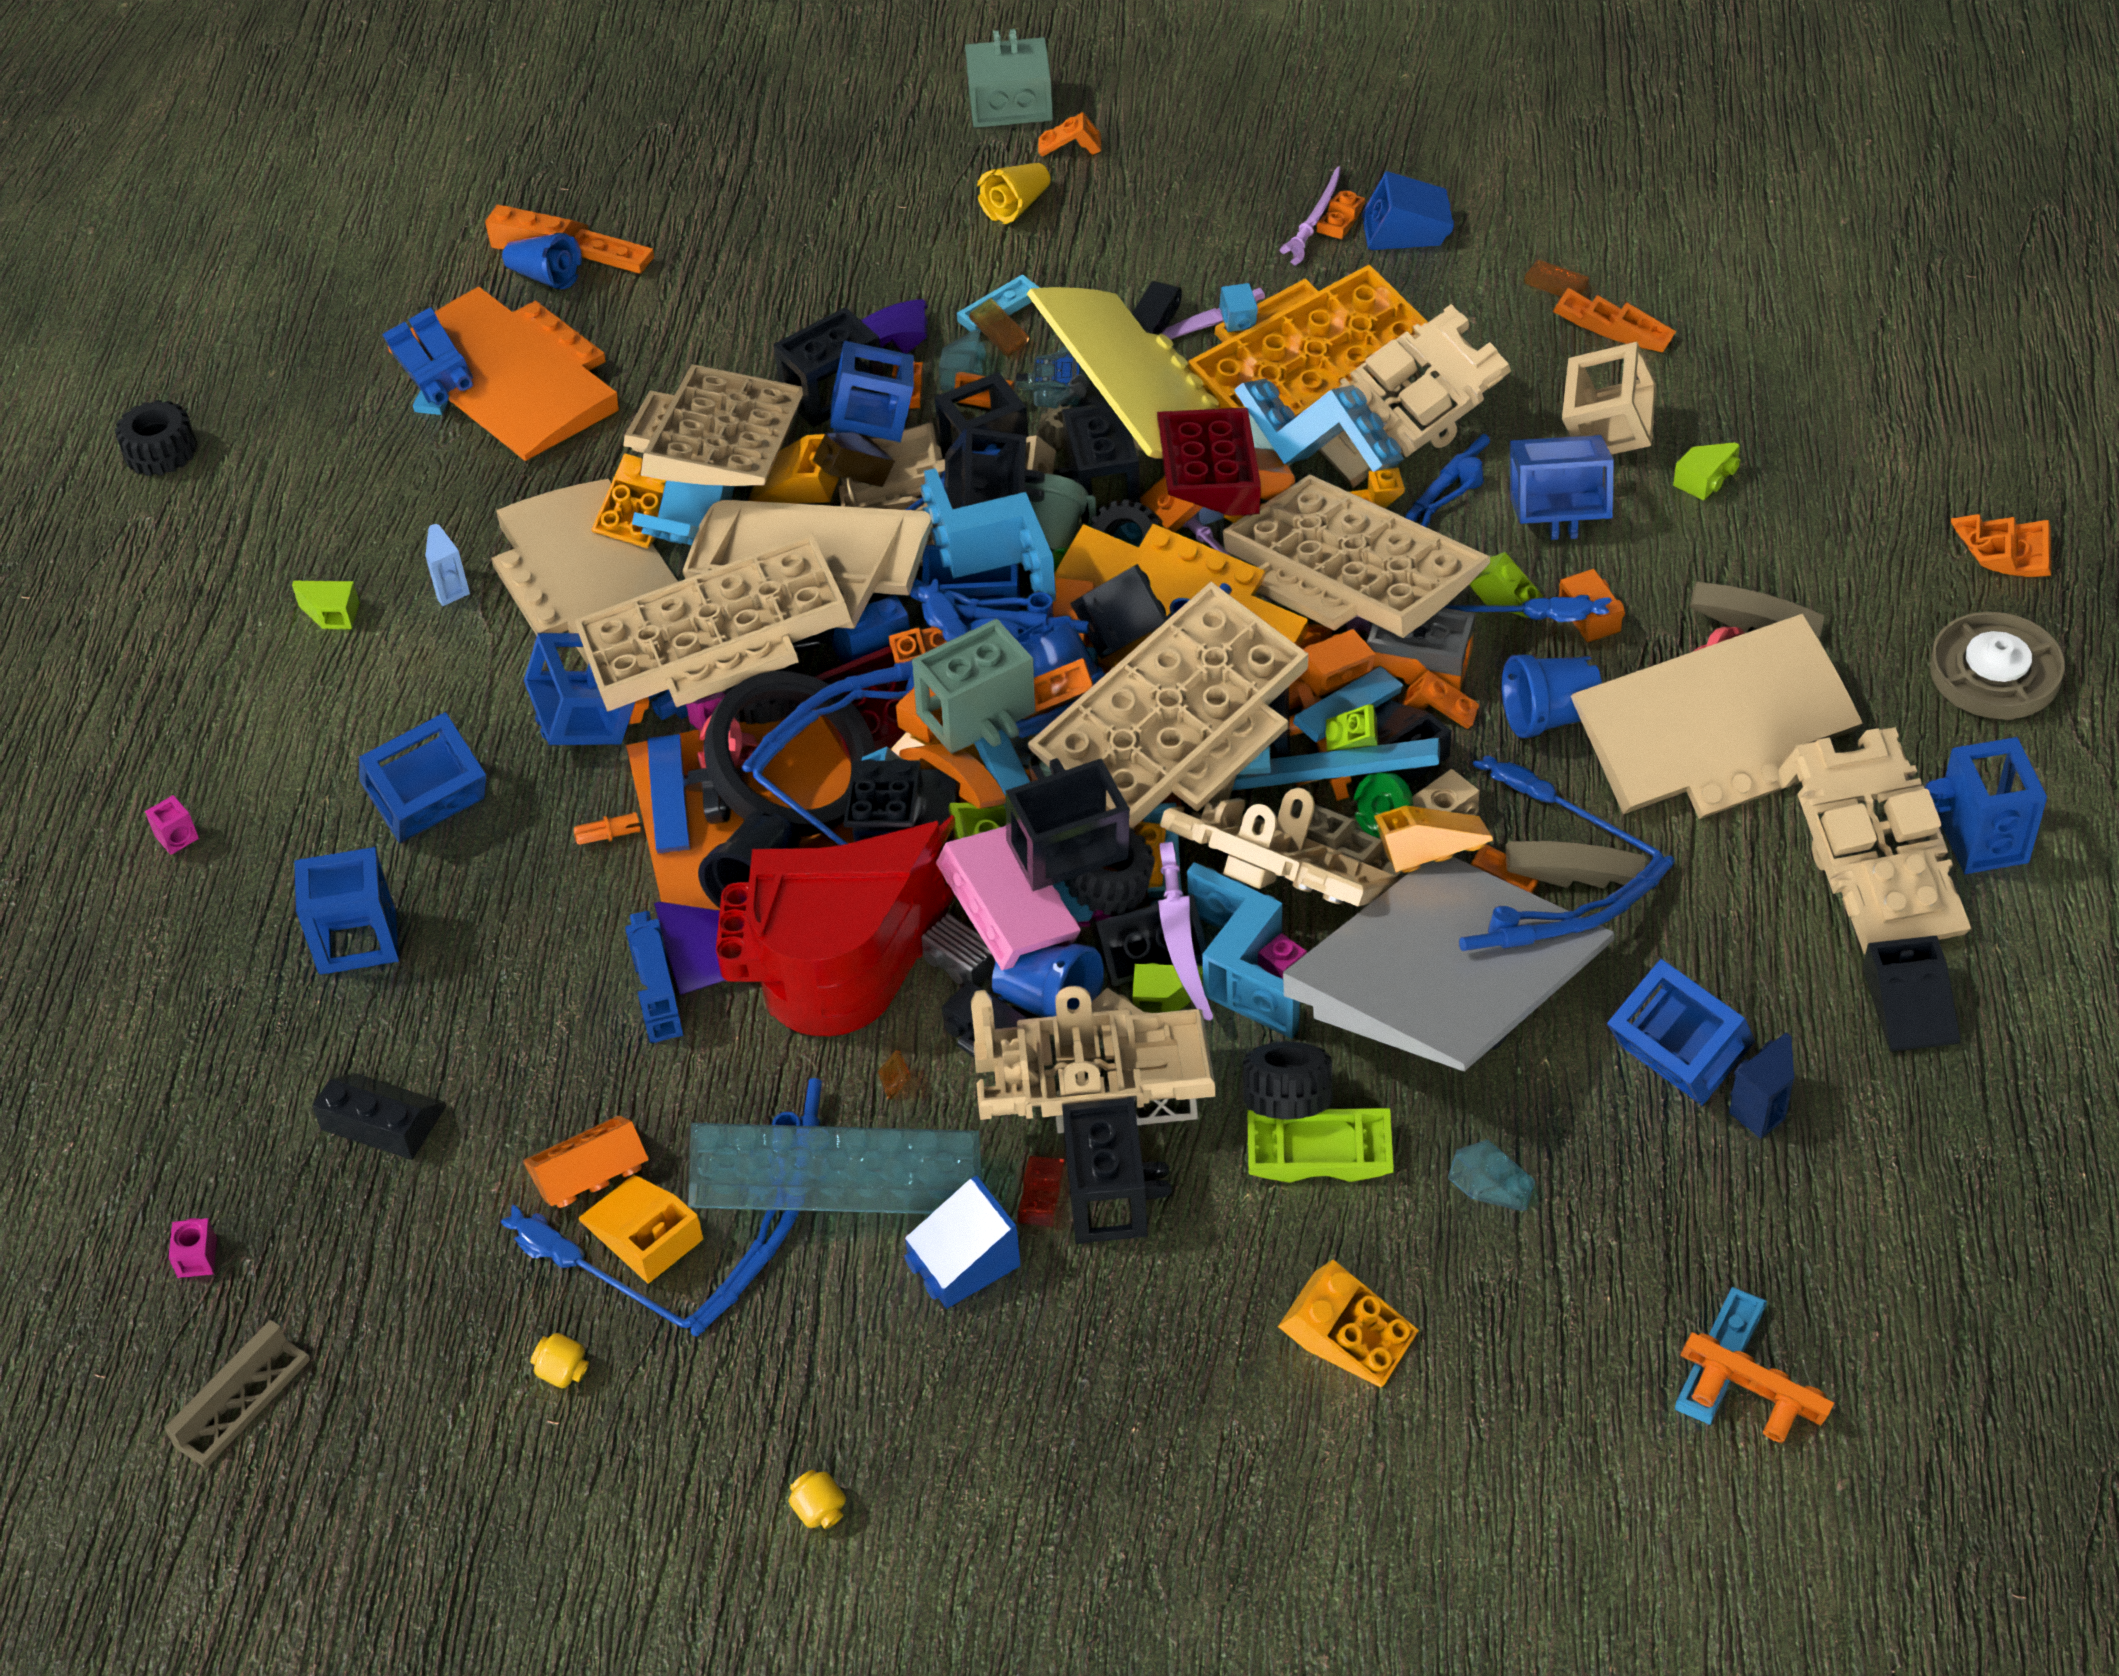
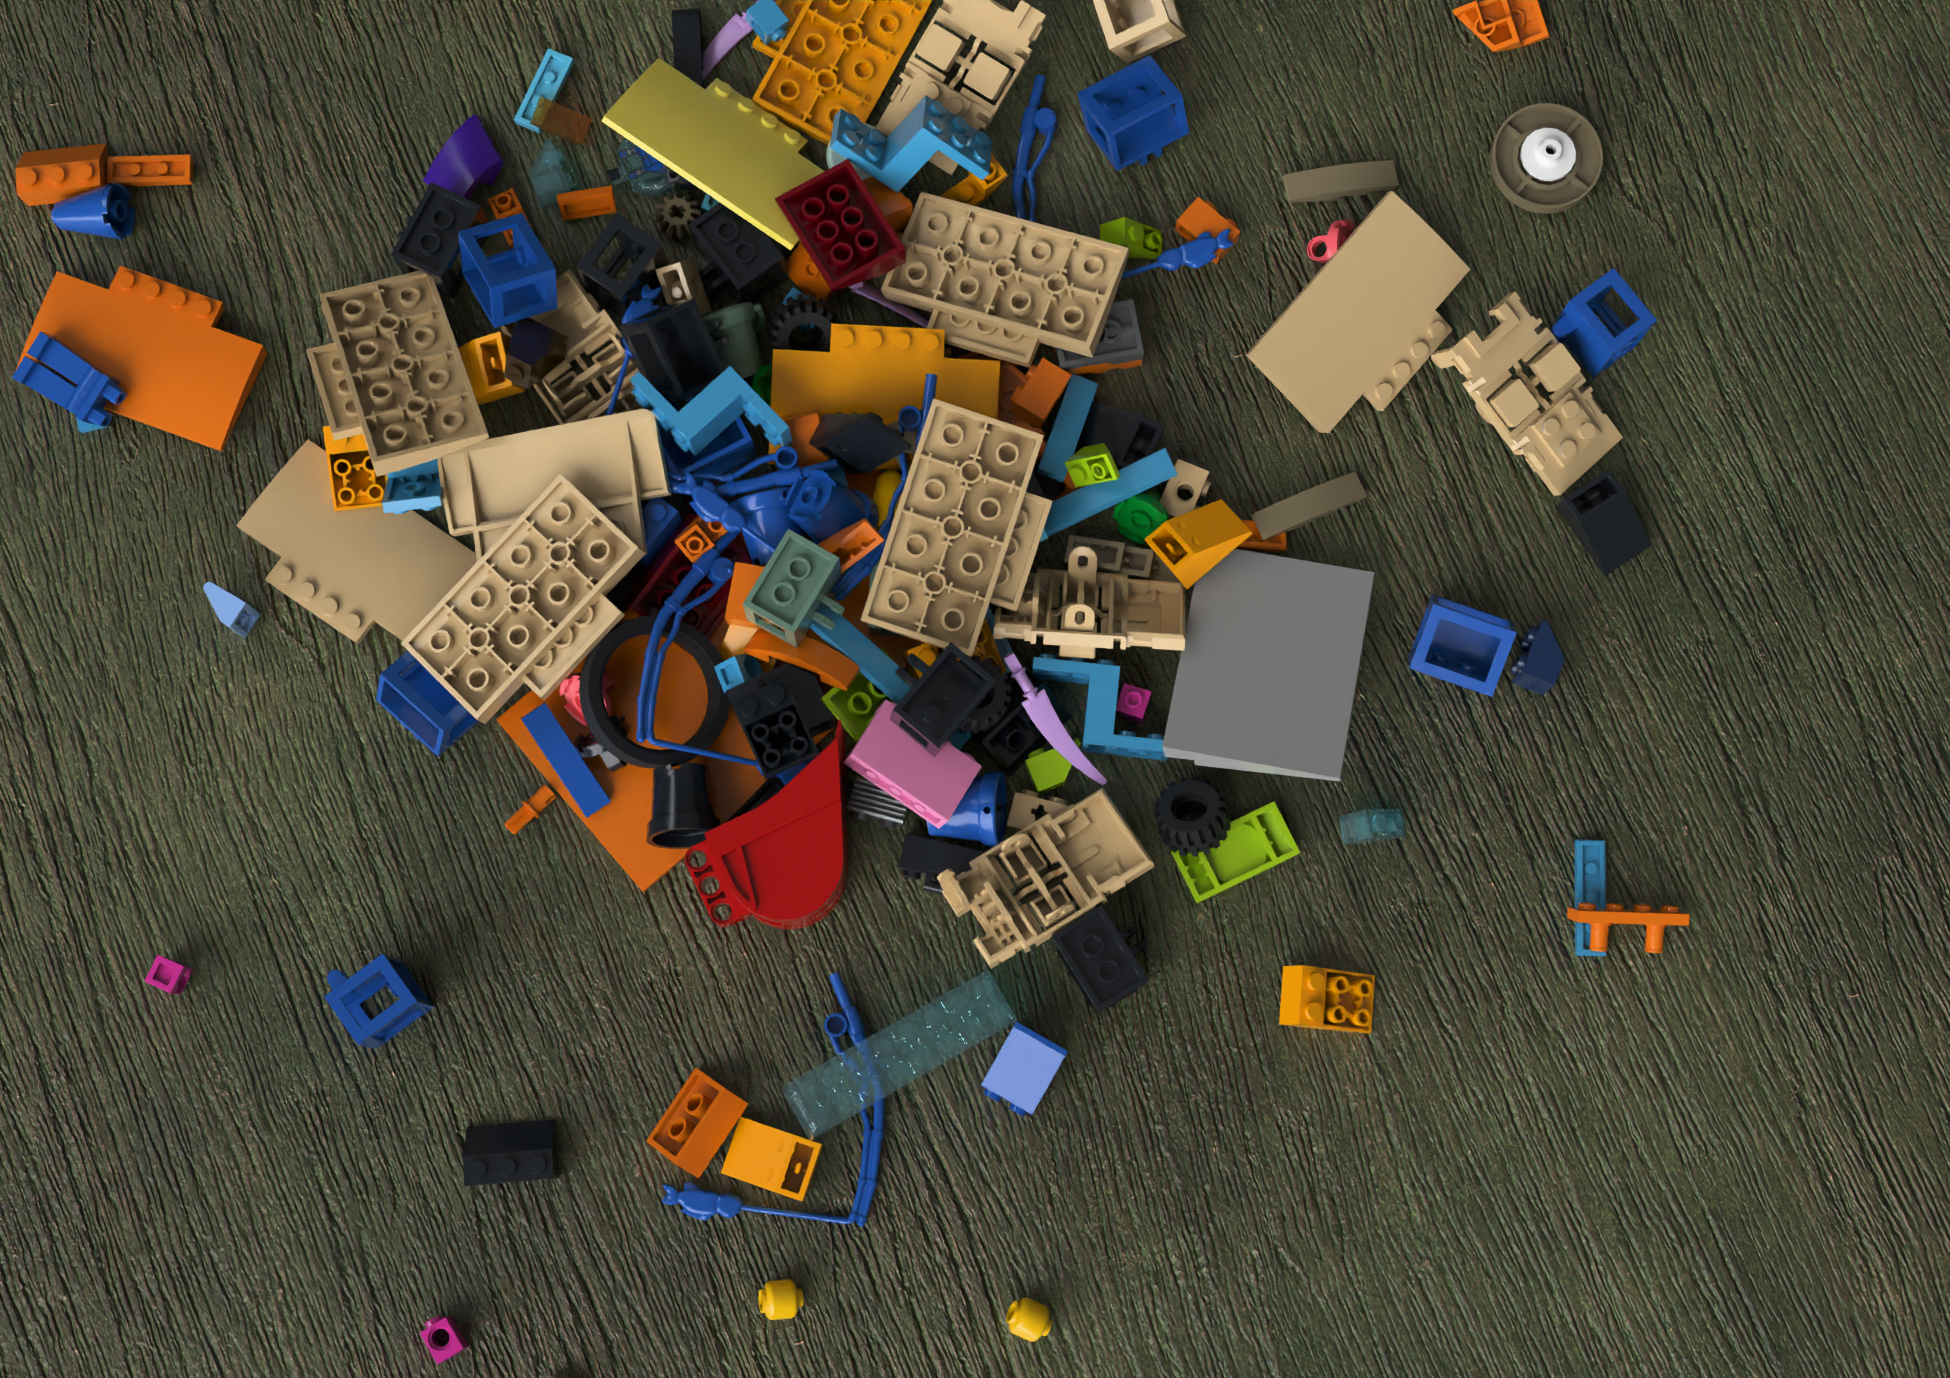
camera: 30 degrees left, 30 degrees up
lime slope [292,581,360,629] -> none
blue piece [359,712,486,844] -> none
blue hips [625,911,683,1043] -> none
dark purple slope [654,902,727,995] -> none
clear orange slope [878,1050,912,1099] -> none
clear red slope [1018,1156,1064,1227] -> none
orange bracket [1402,671,1479,729] -> none
blue piece [1459,755,1675,951] -> none
blue piece [1501,655,1602,738] -> none
lime slope [1673,442,1741,501] -> none

